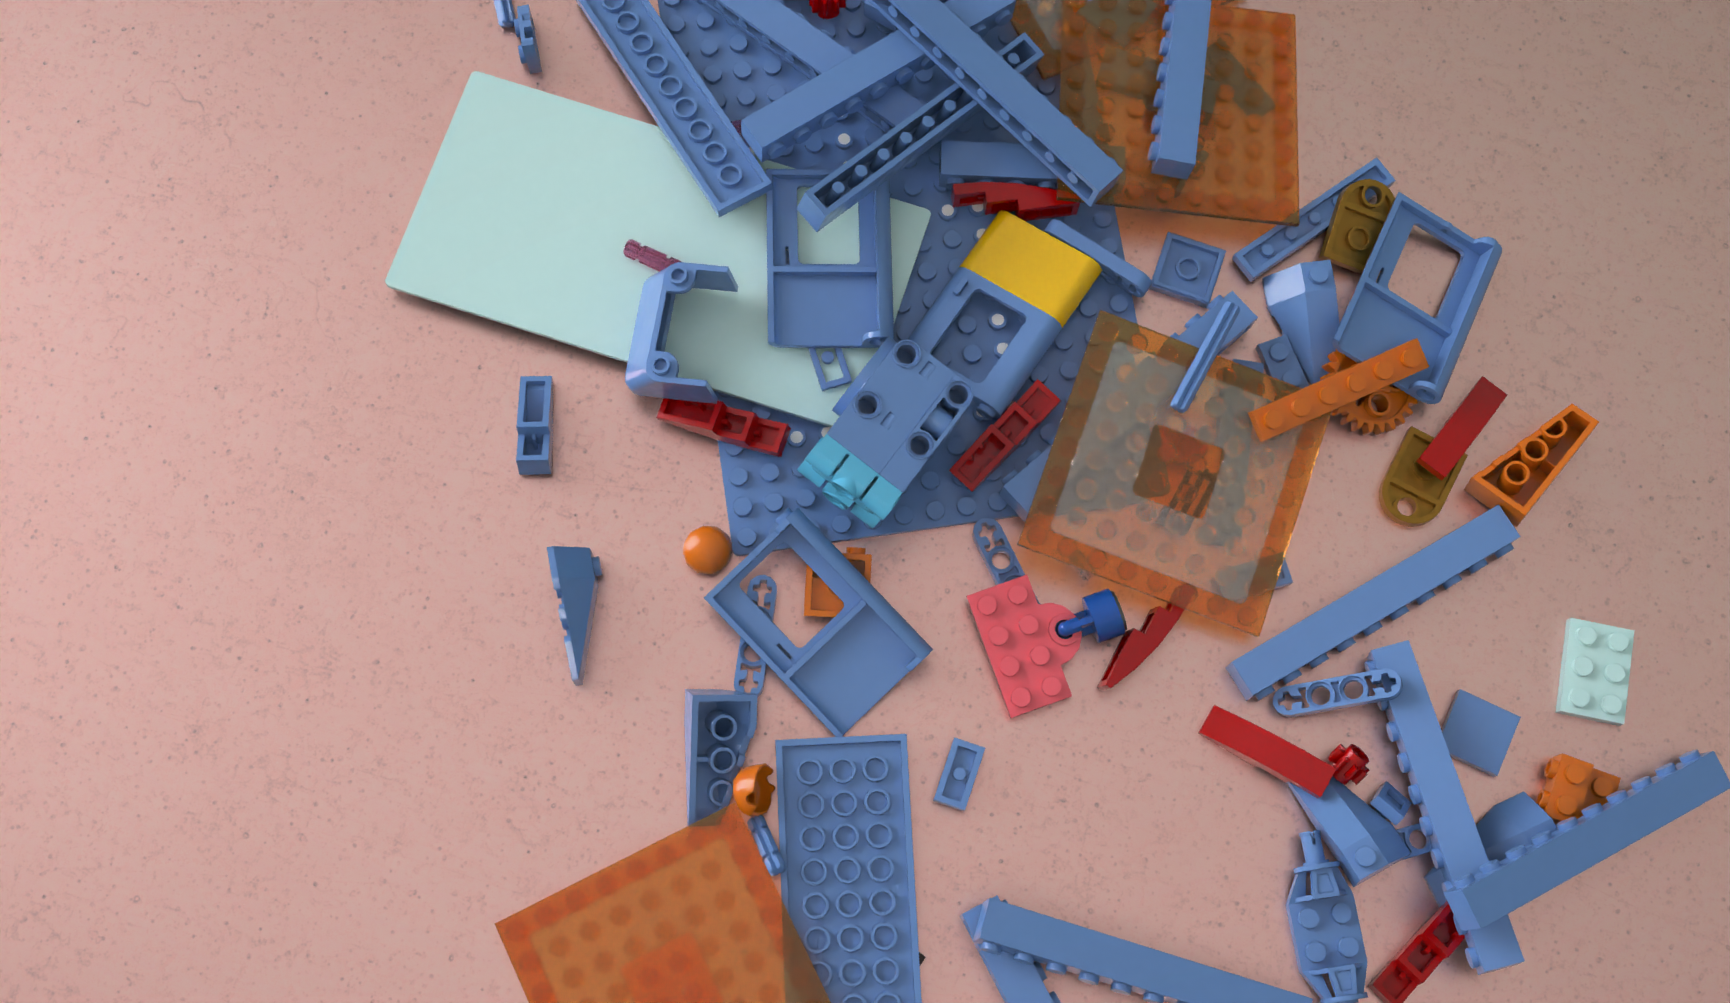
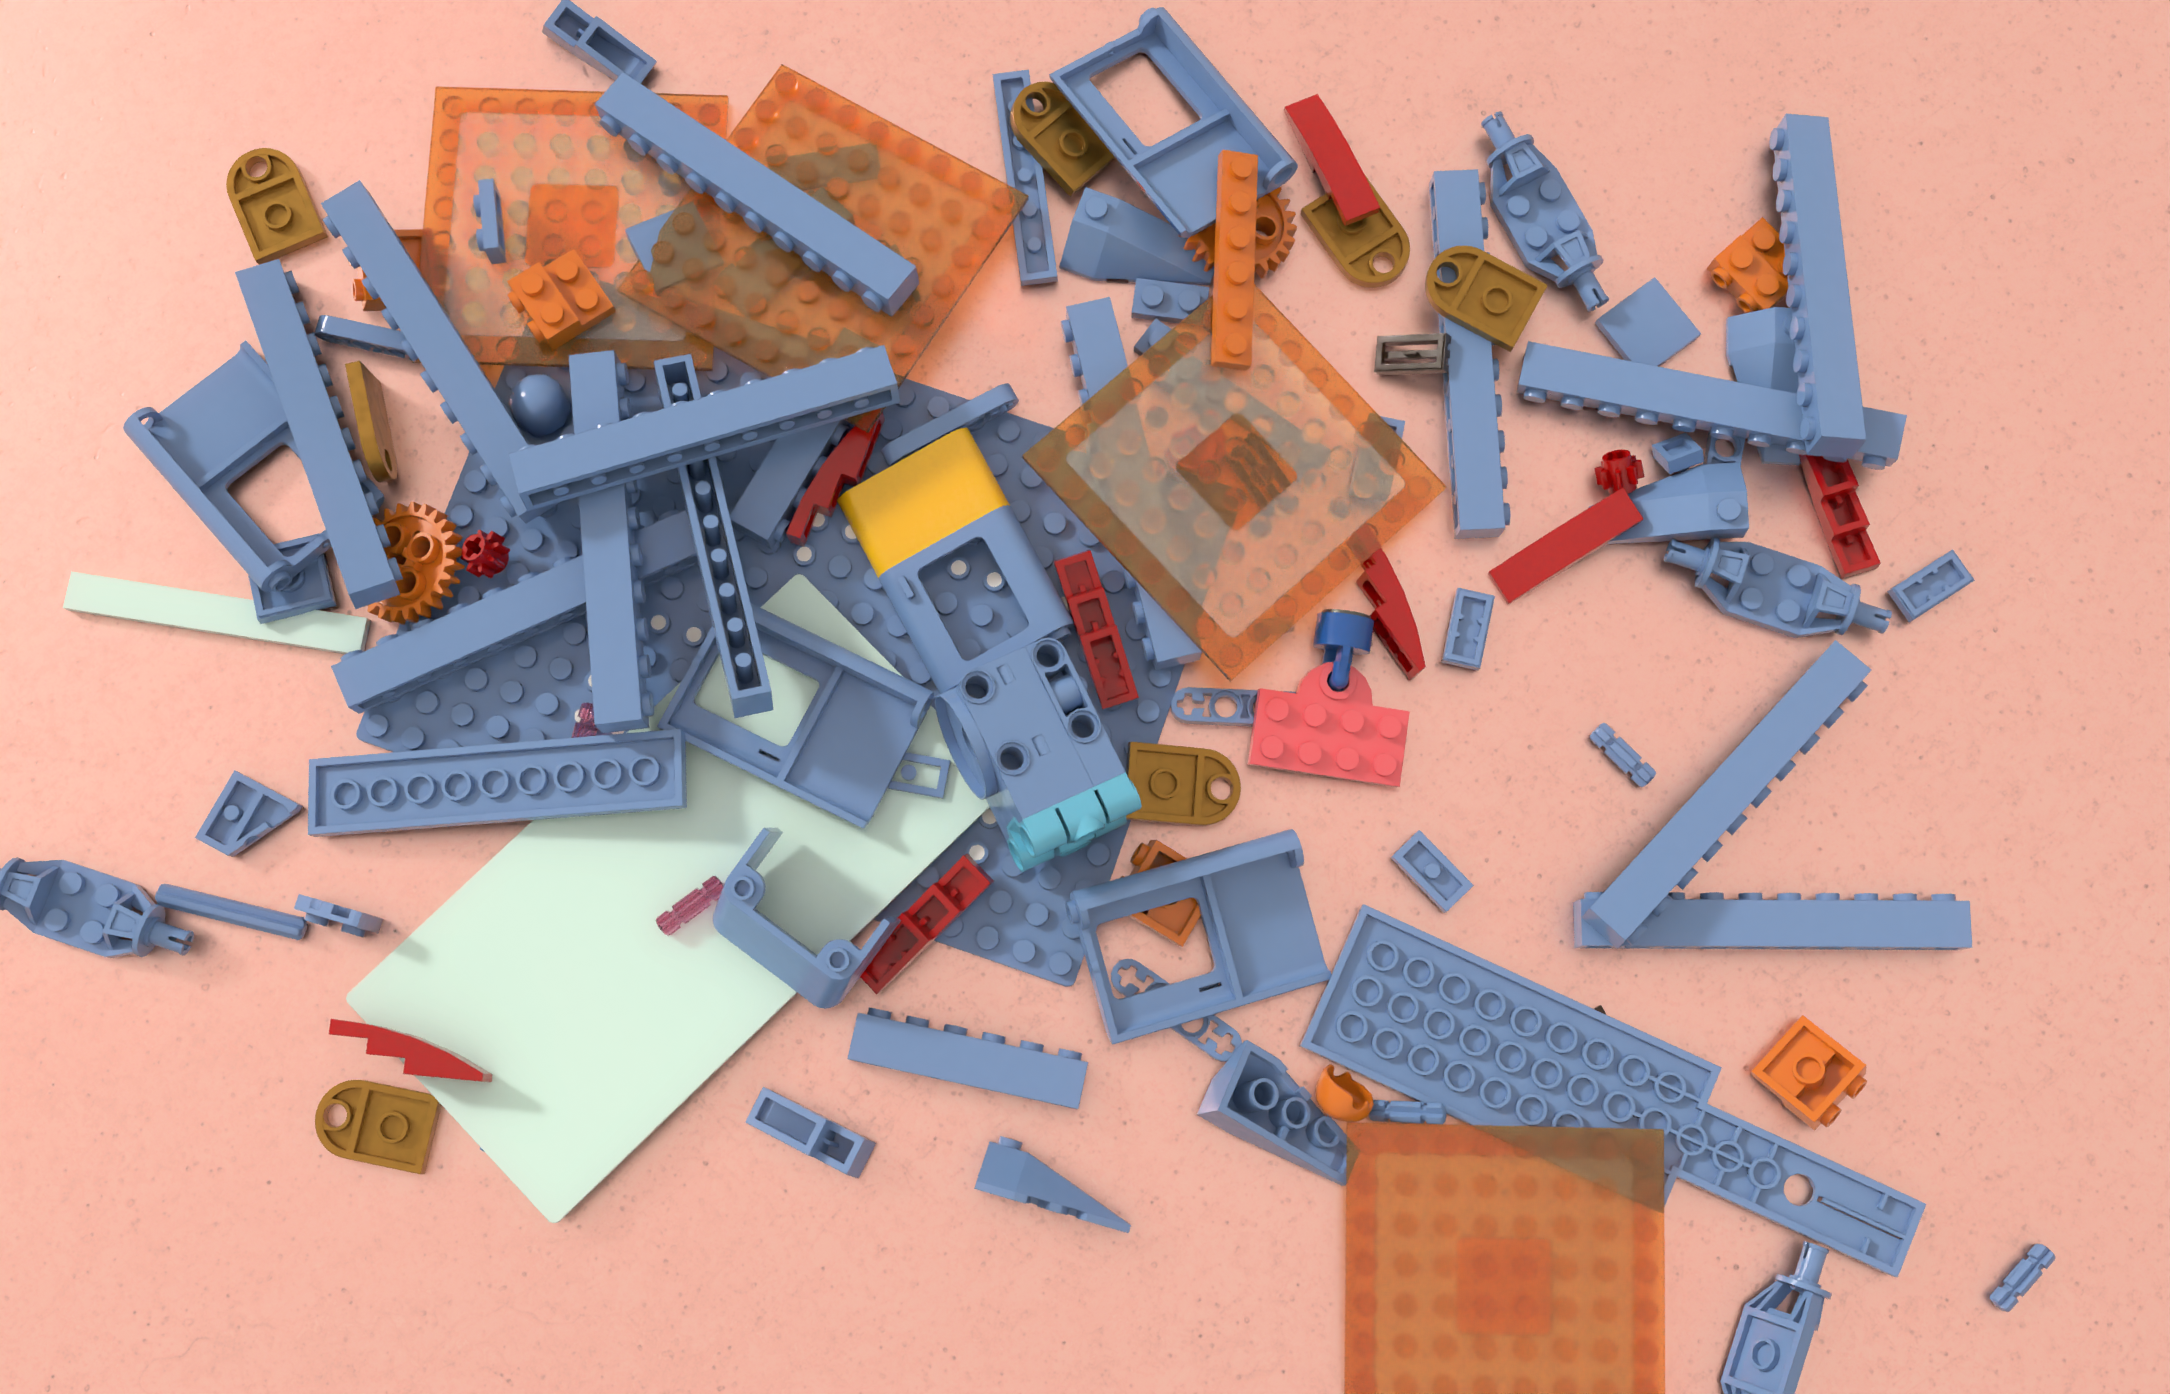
camera: 60 degrees left, 5 degrees up
orange hair [683,526,733,575] -> none
medium blue tile [1149,232,1226,308] -> none
medium blue axle [1170,301,1240,413] -> none
medium blue beam [1273,668,1403,718] -> none
orange wedge [1464,404,1599,527] -> none
light aqua plate [1555,618,1635,726] -> none
none -> pearl gold tile [315,1080,442,1174]
none -> red slope [329,1019,493,1082]
none -> medium blue brick [847,1007,1088,1109]
none -> pearl gold tile [1126,742,1241,826]
none -> tile [1374,333,1451,375]
none -> pearl gold tile [1425,246,1548,352]
none -> medium blue plate [1441,588,1495,671]
none -> medium blue plate [1481,111,1609,312]
none -> medium blue axle [1590,723,1656,787]

